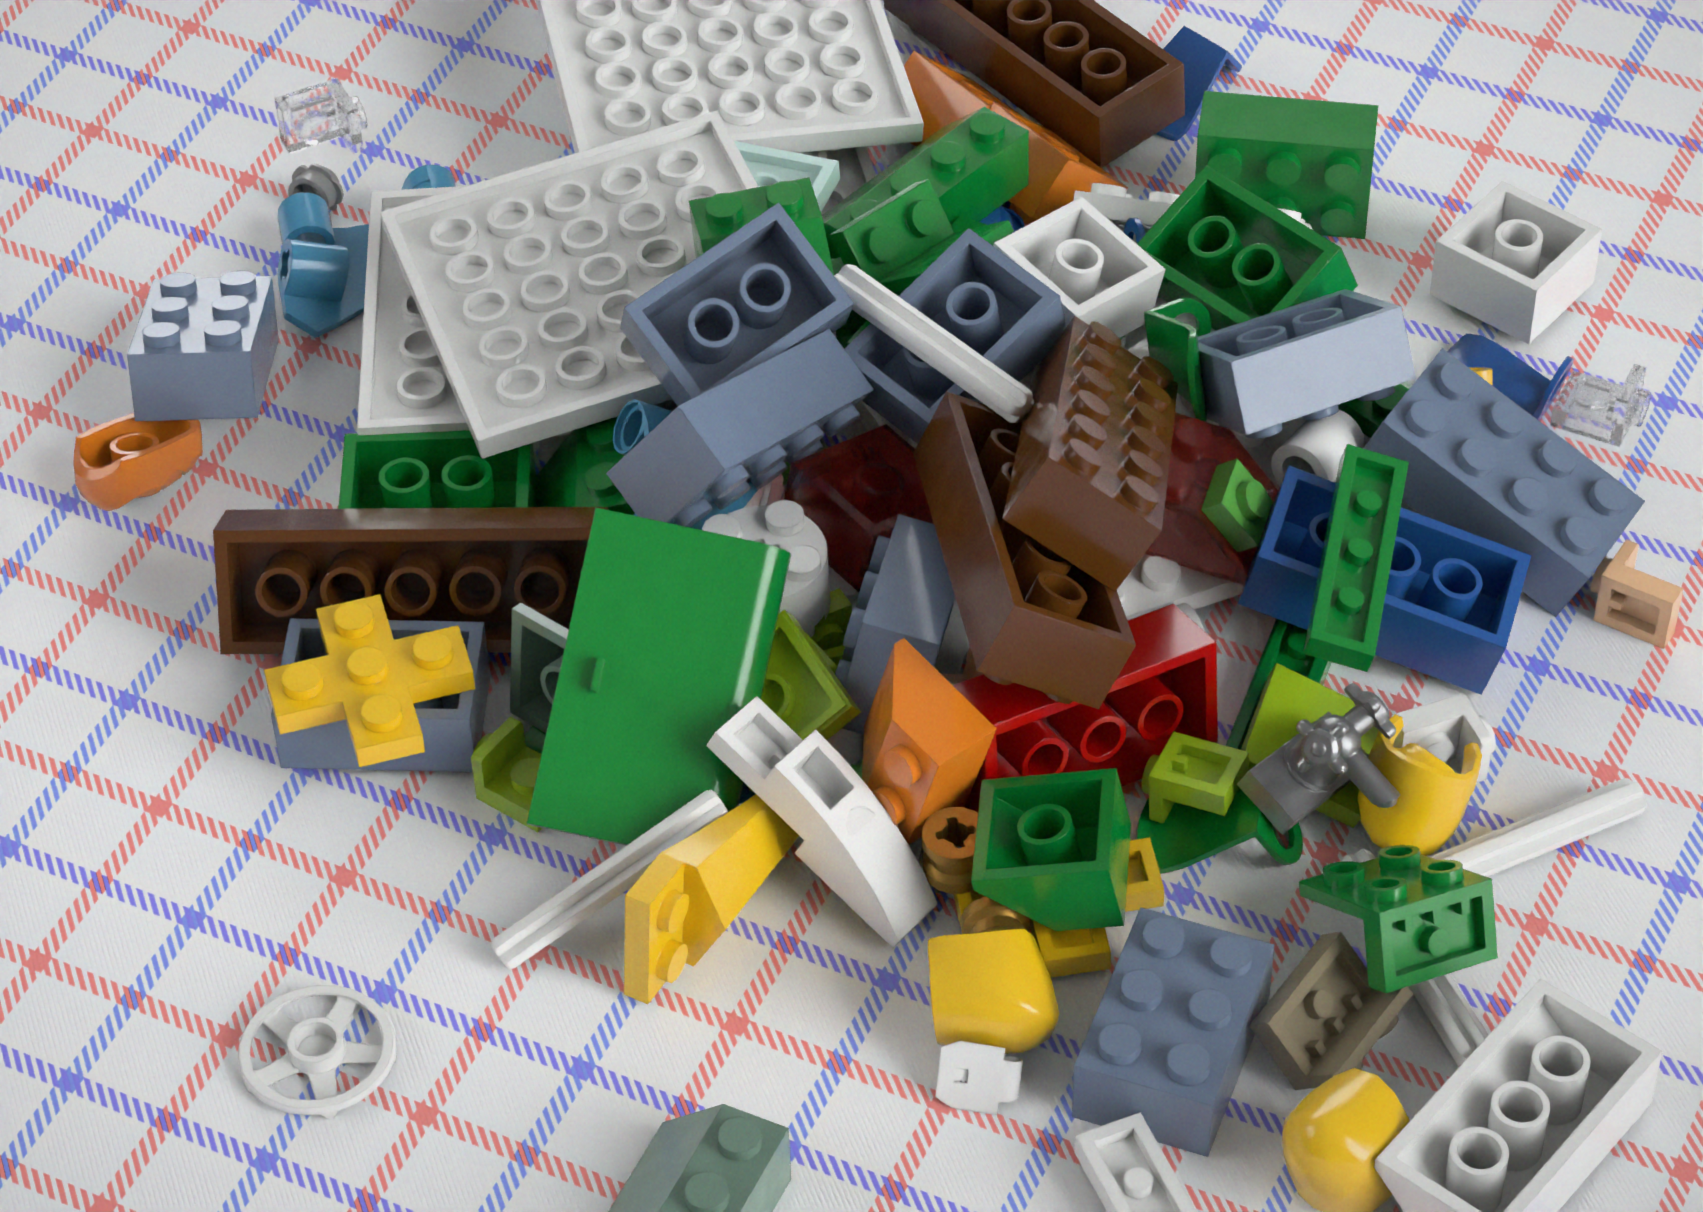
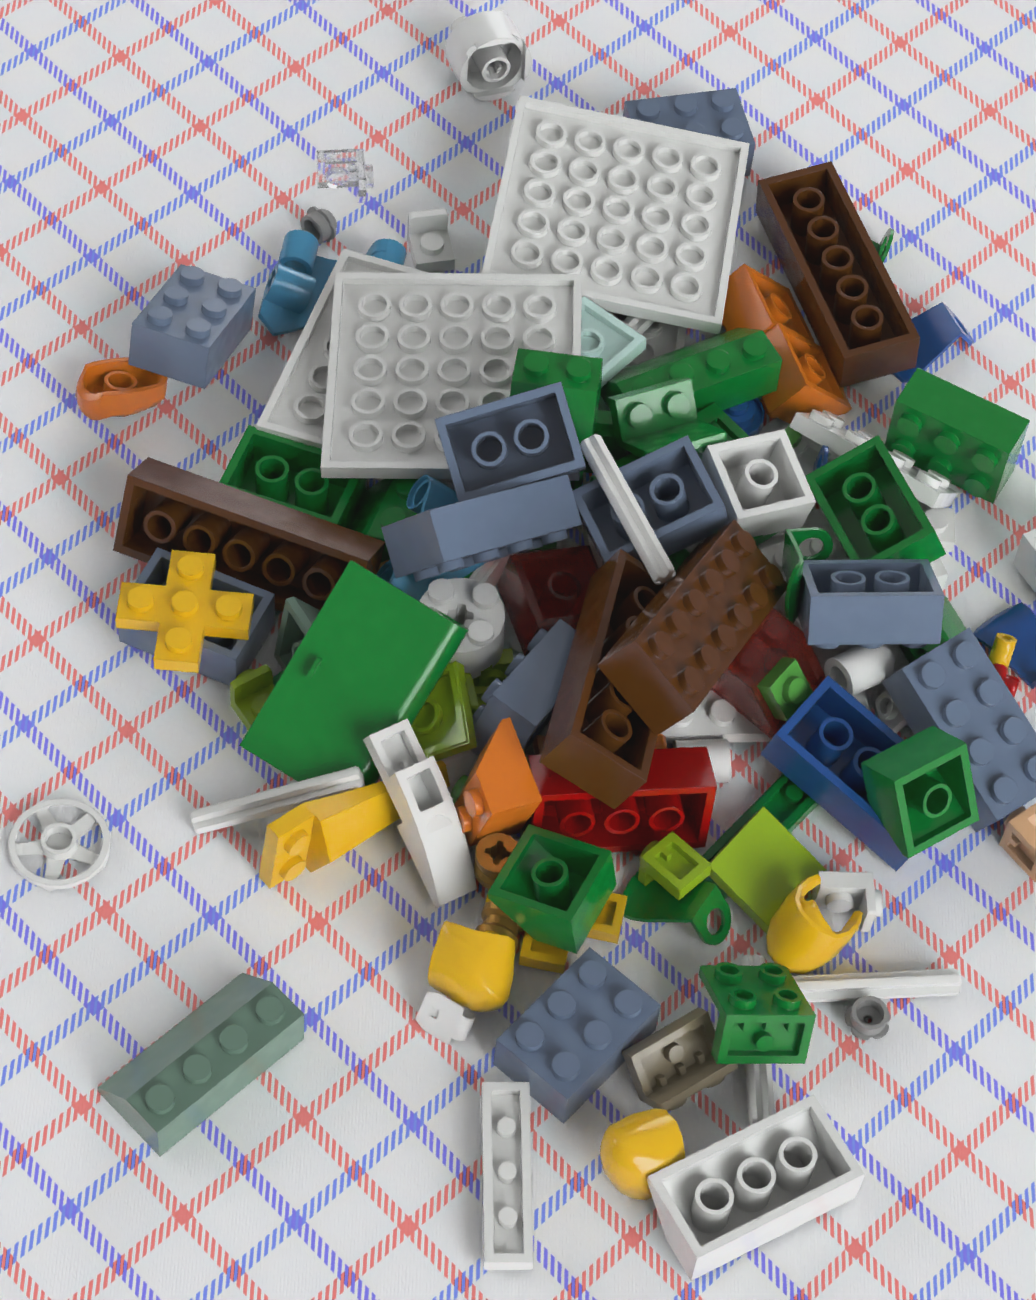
camera: 15 degrees right, 10 degrees up
flat silver piece [1237,683,1400,834] -> none
green plate [1303,444,1409,672] -> none
none -> white bracket [407,208,455,273]
none -> light grey plate [845,996,891,1040]
none -> green slope [861,725,980,859]

